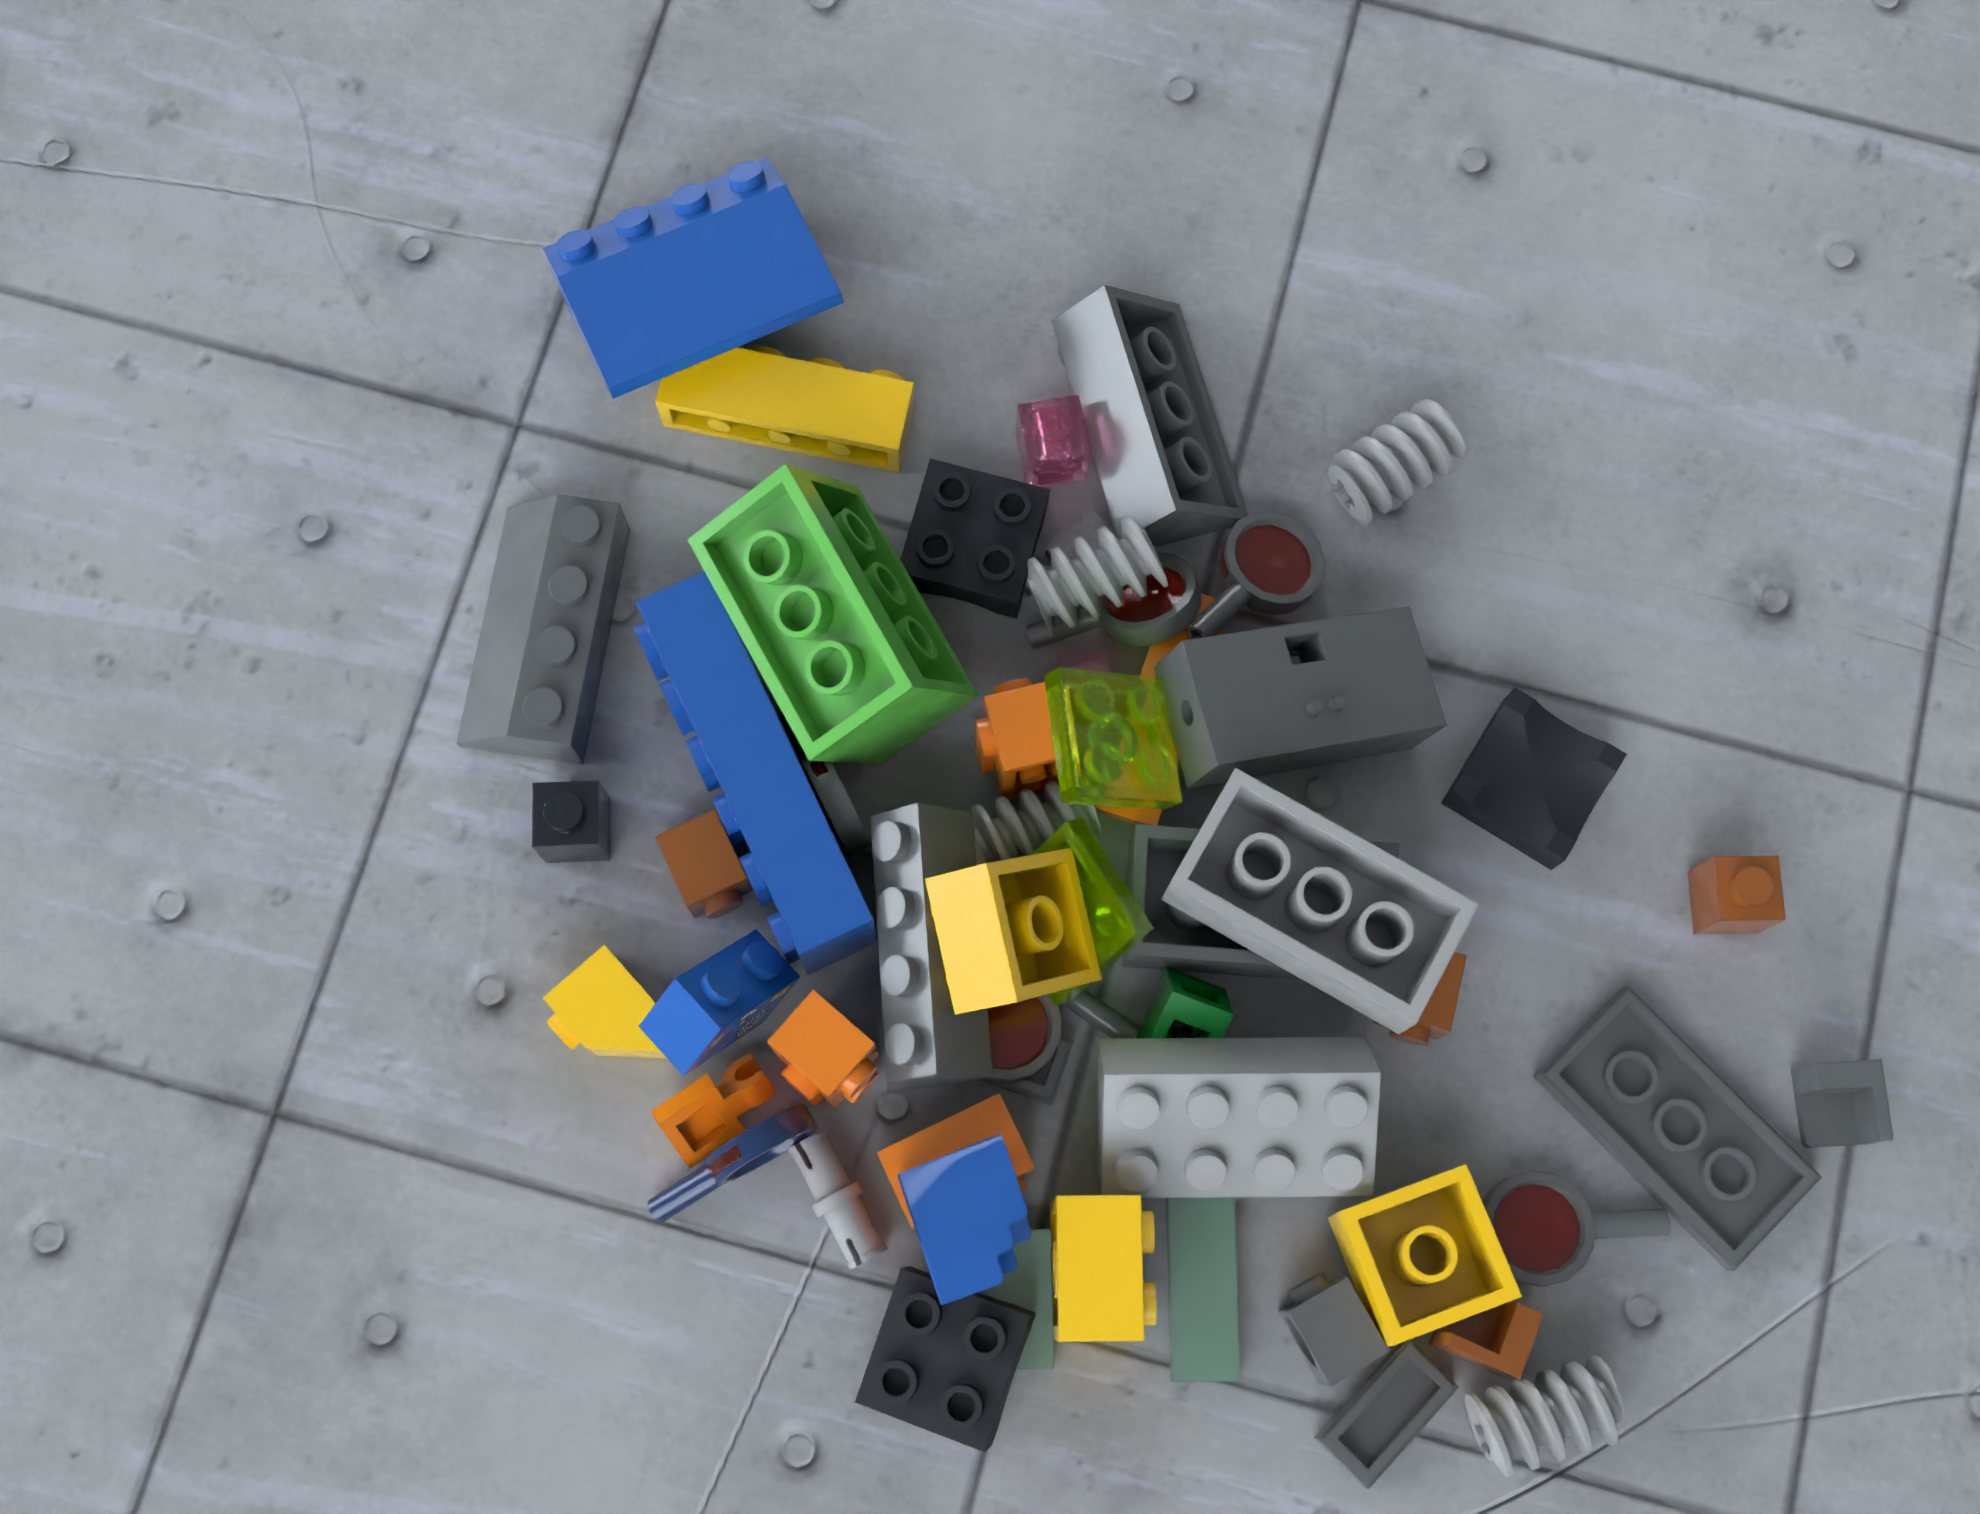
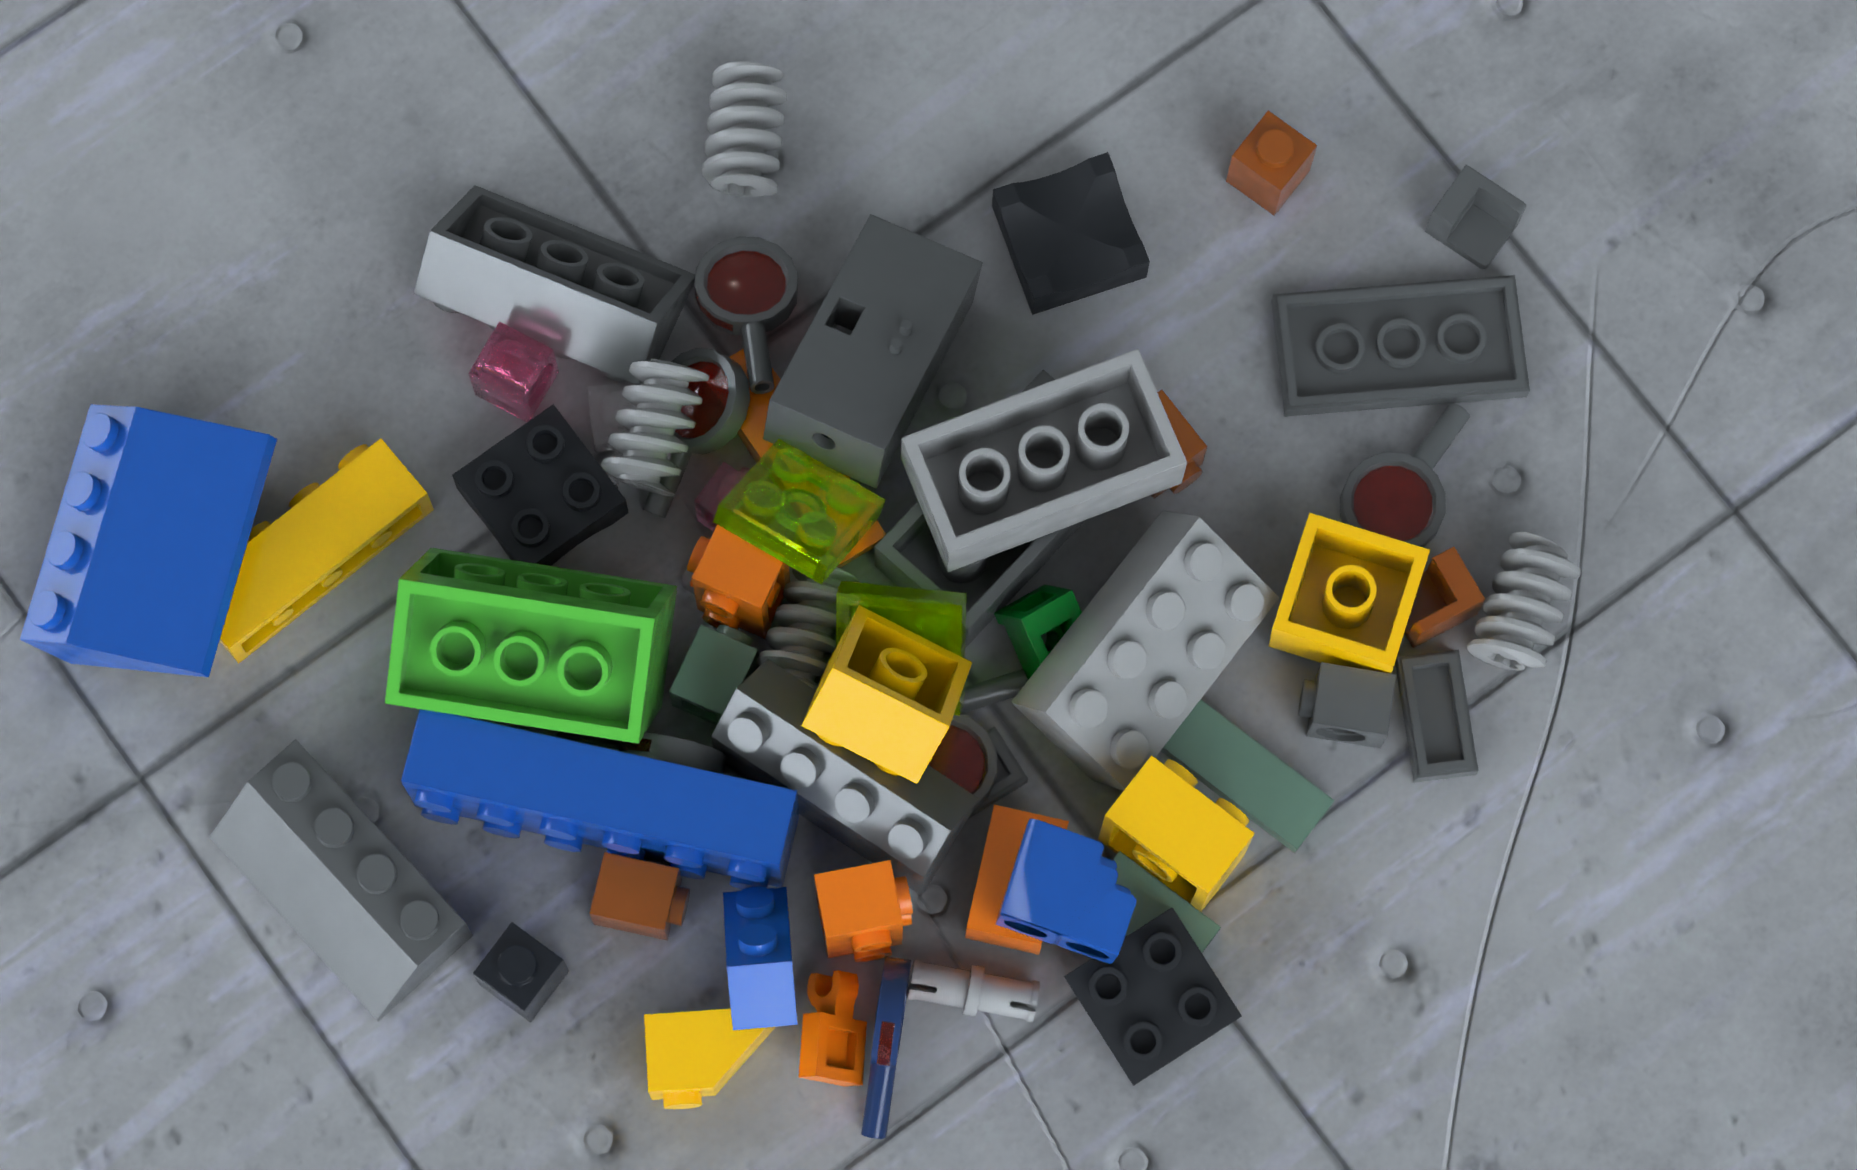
camera: 50 degrees left, 0 degrees up
none -> sand green brick [669,624,759,725]

